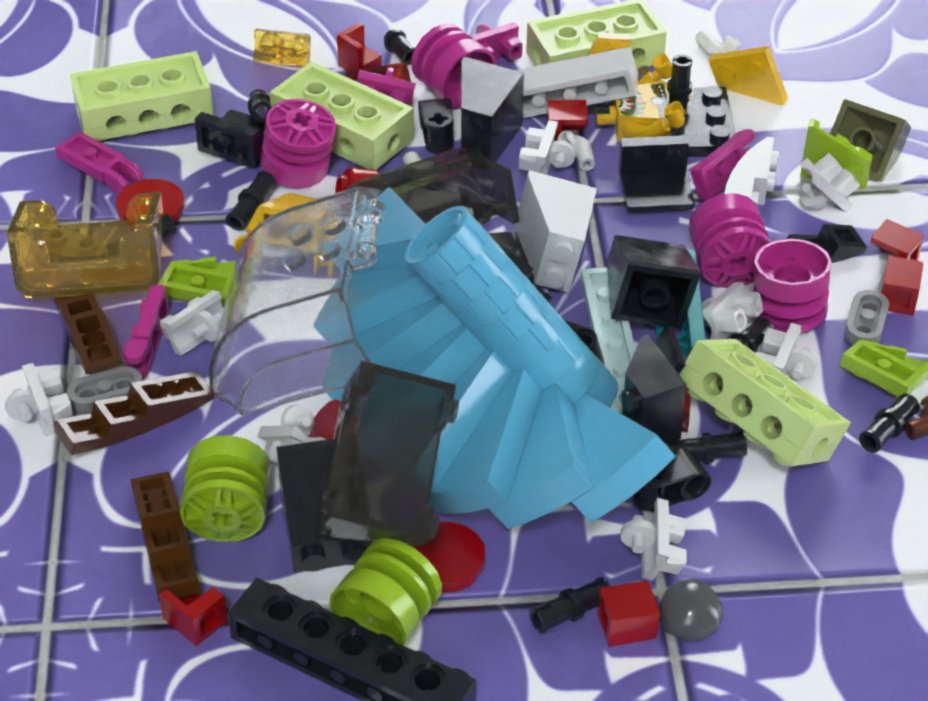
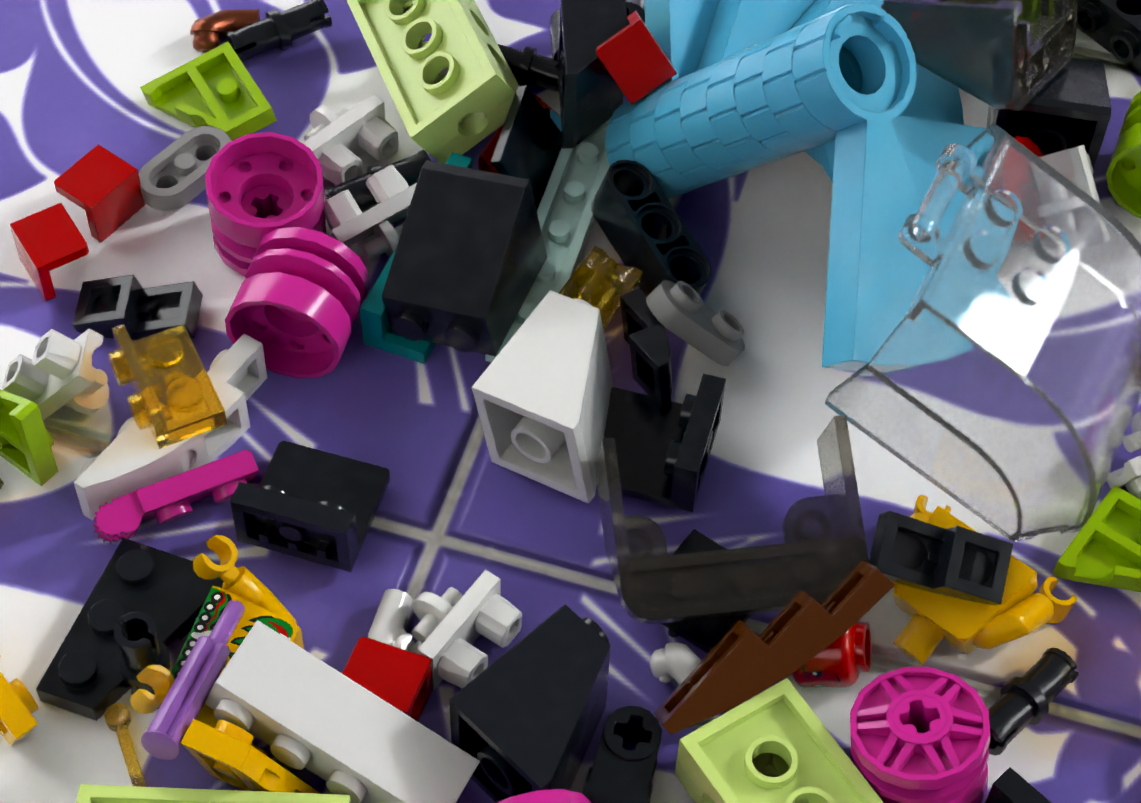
camera: 160 degrees left, 10 degrees up
none -> clear yellow bracket [108,324,227,449]
none -> medium lavender axle [141,600,245,760]
none -> clear yellow hips [559,246,643,331]
none -> red panel [596,11,677,105]
none -> reddish brown slope [654,560,895,735]
none -> black slope [869,511,1013,605]

